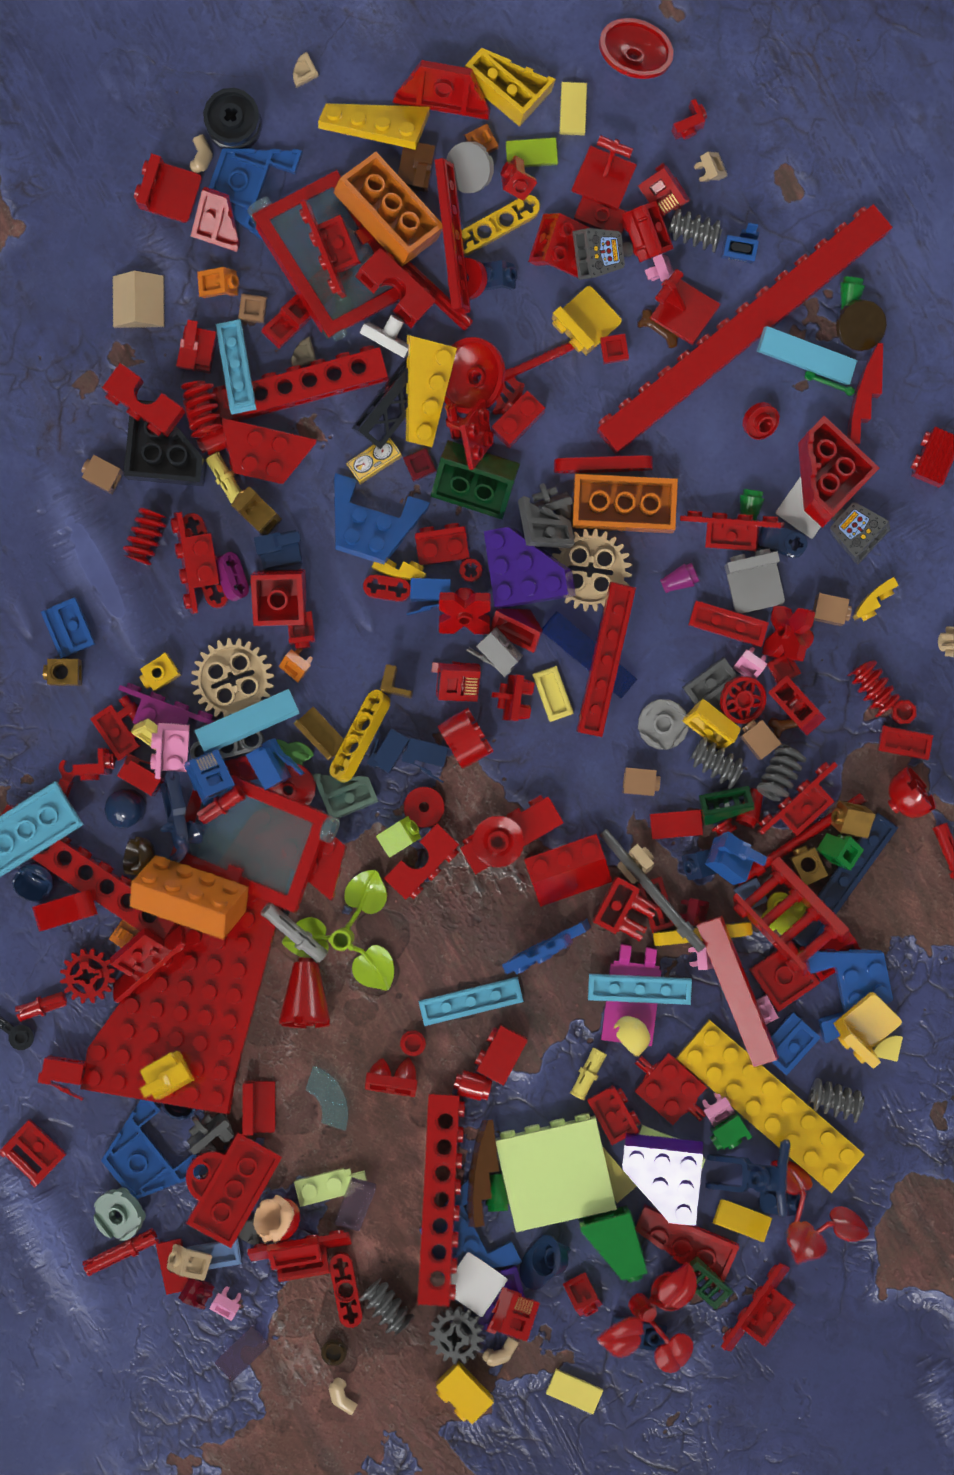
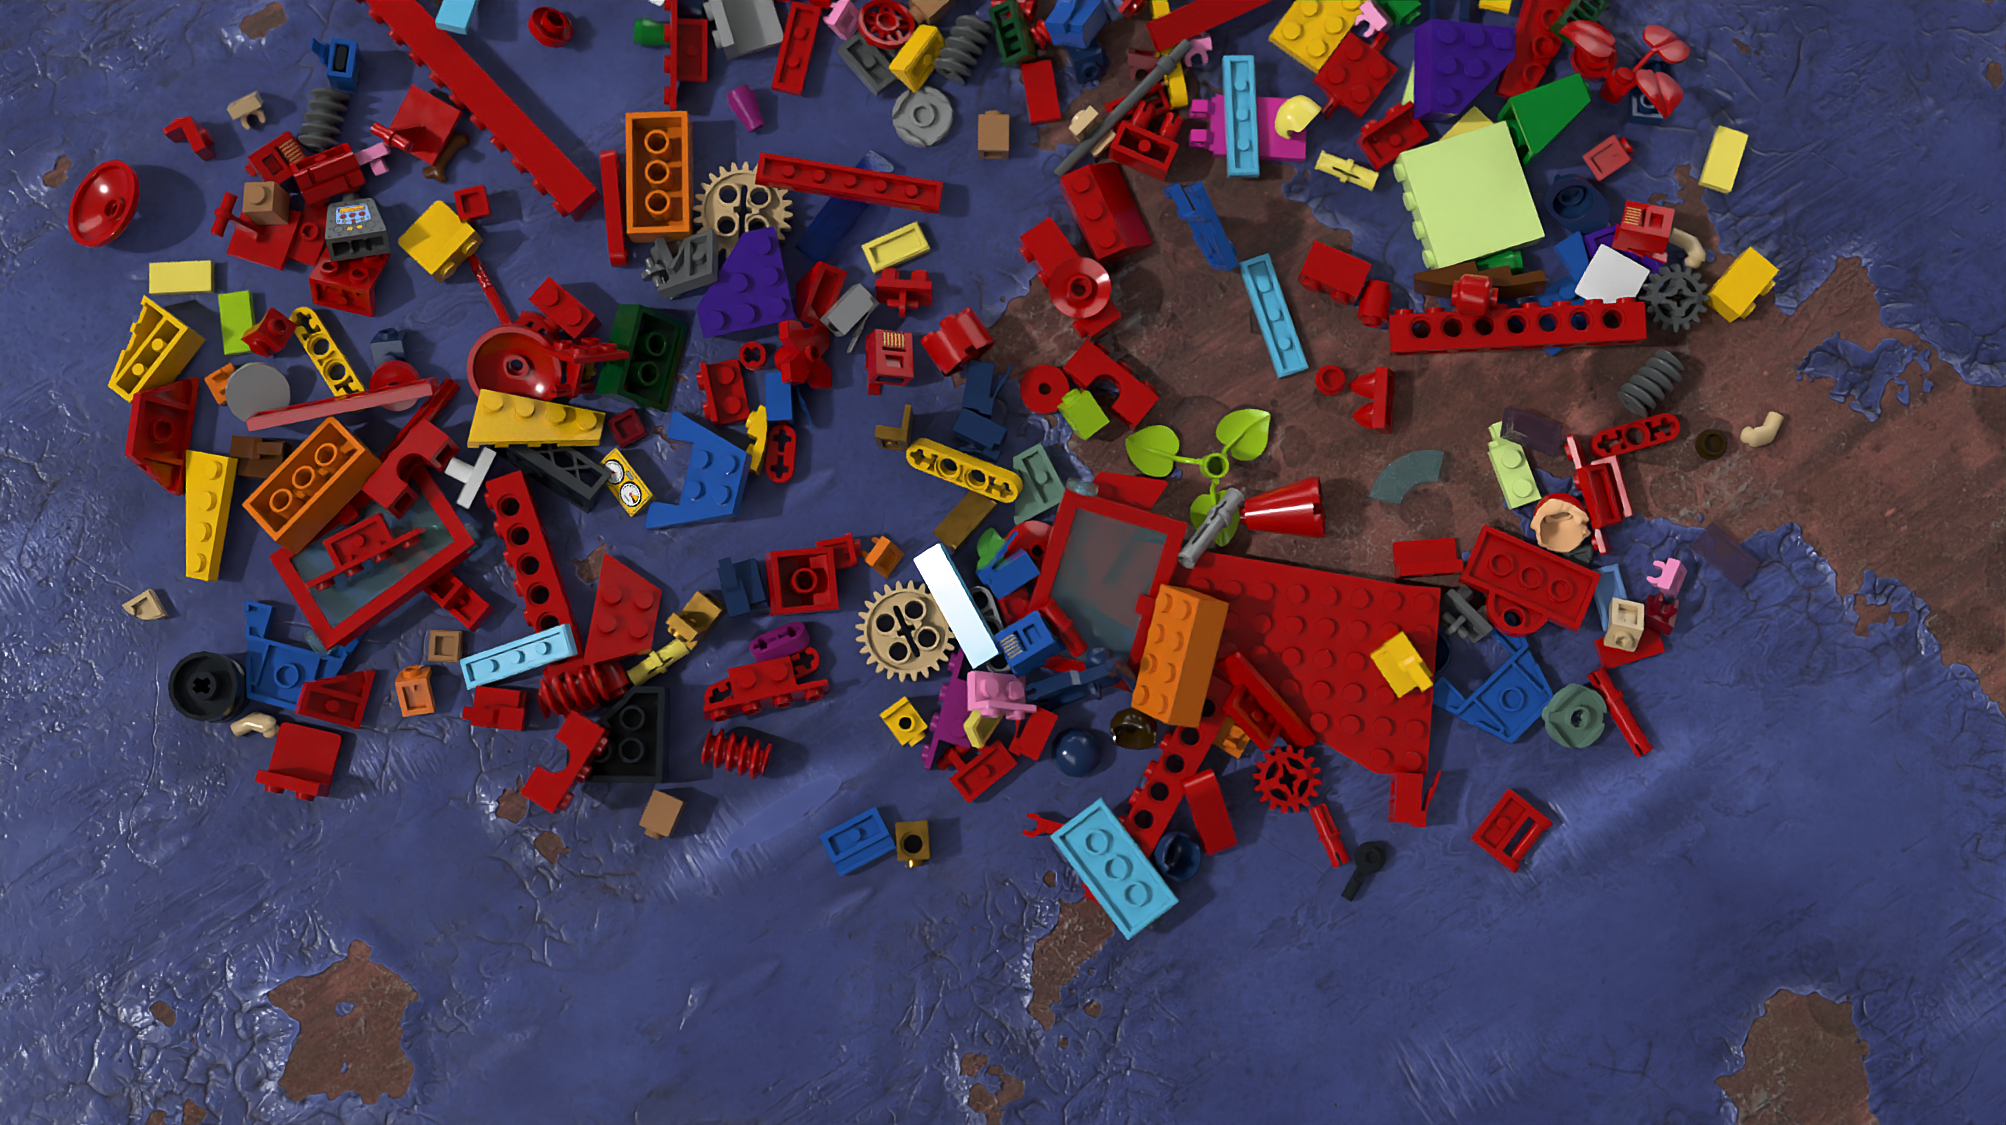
camera: 90 degrees left, 5 degrees down
red bracket [72,748,115,781] -> none
tan slope [113,271,164,328] -> none
dark tan tile [291,337,316,367] -> none
none -> medium nougat brick [242,181,290,225]
none -> red head [1451,274,1499,317]

